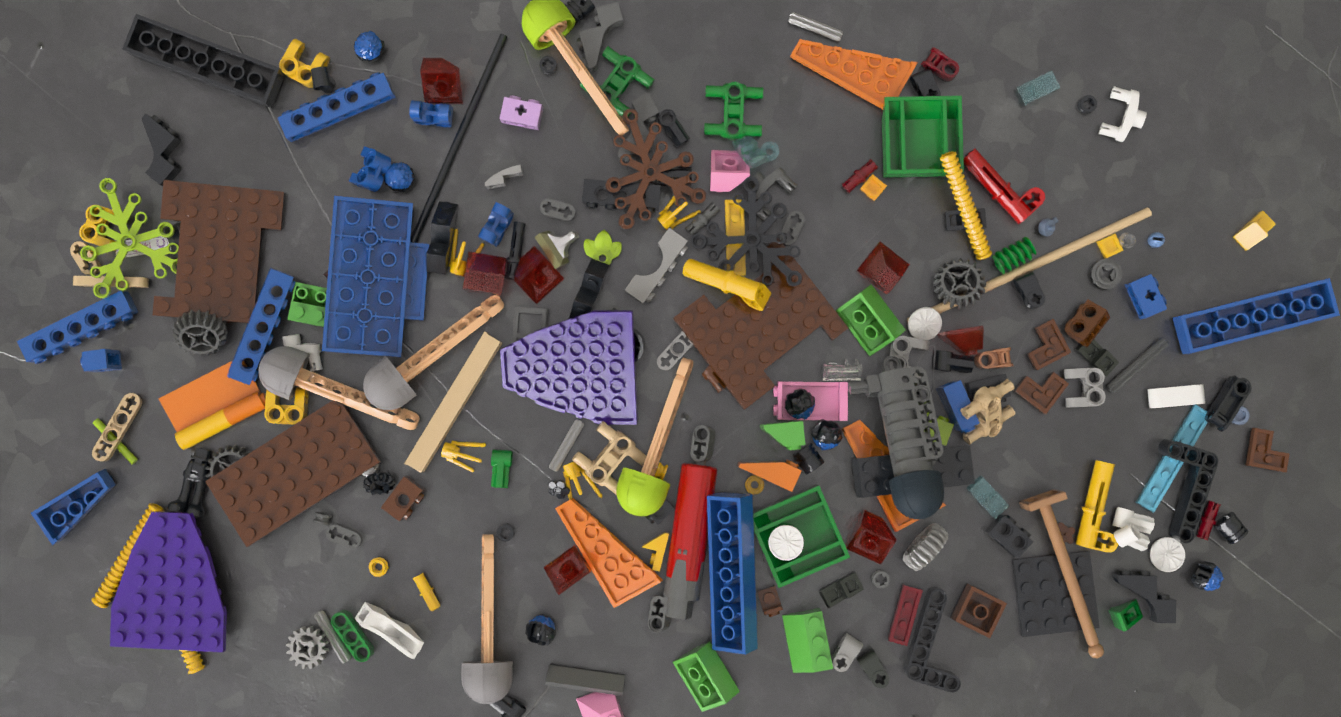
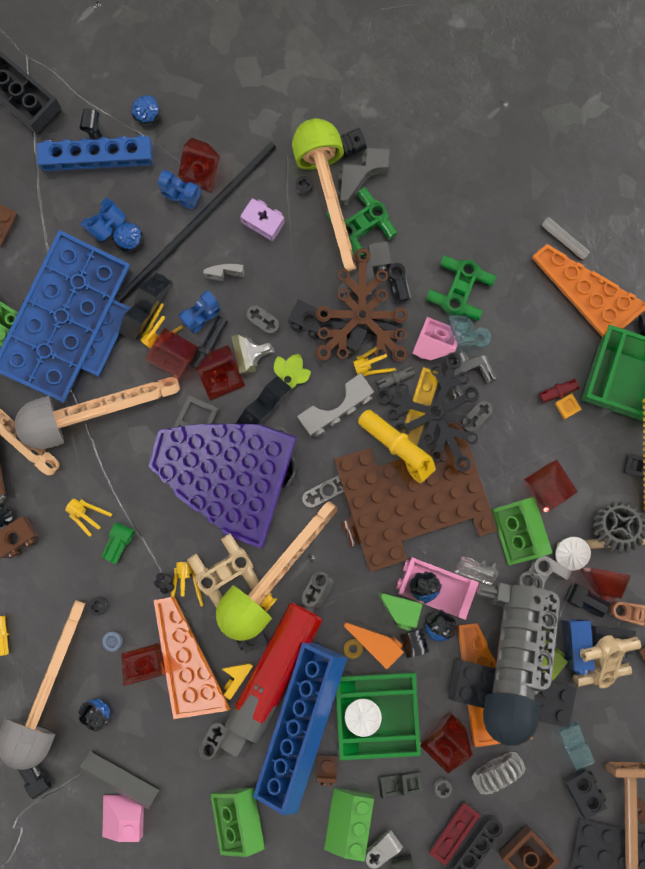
camera: 25 degrees right, 5 degrees down
yellow piece [279,39,330,88] -> none
tan tile [404,332,503,473] -> none
light grey axle [549,419,584,472] -> none
none -> sand blue tile [102,631,123,652]

